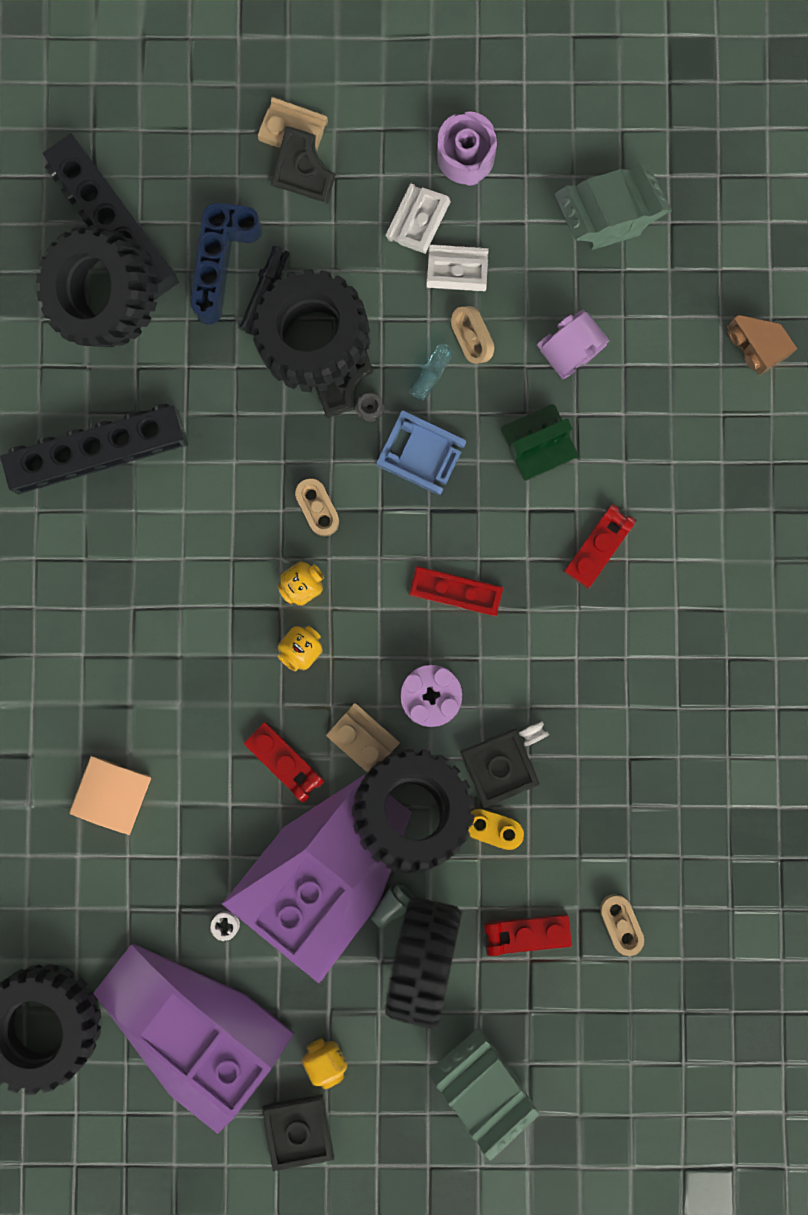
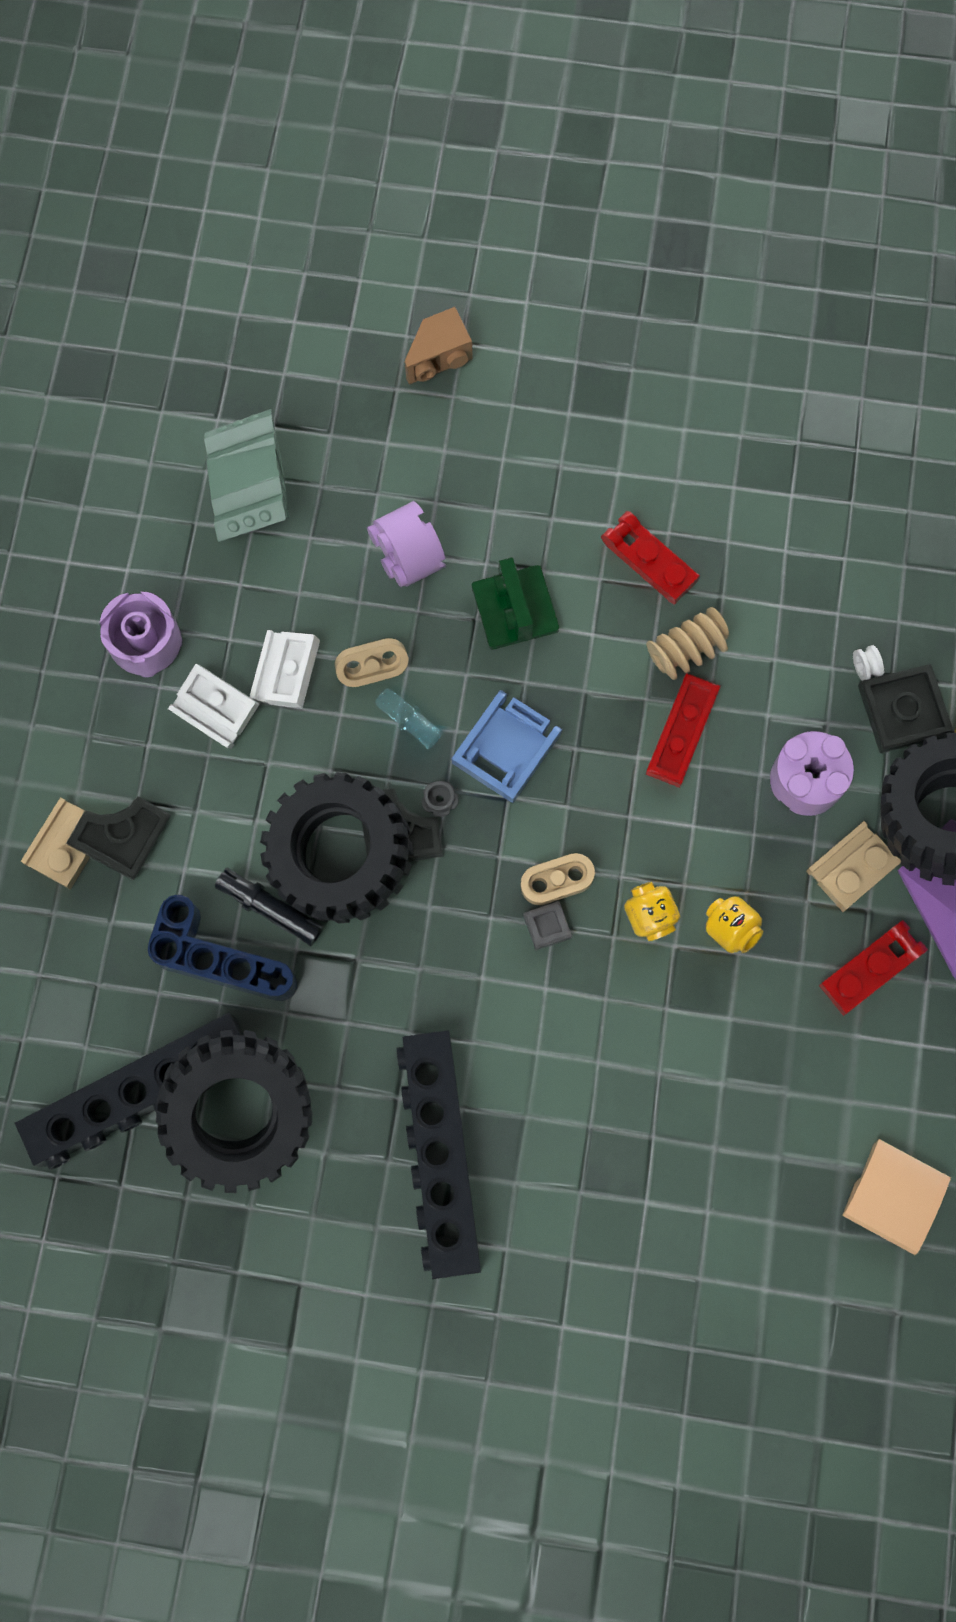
camera: 85 degrees left, 10 degrees down
none -> flat silver tile [523,901,572,951]
none -> tan piece [646,607,729,680]

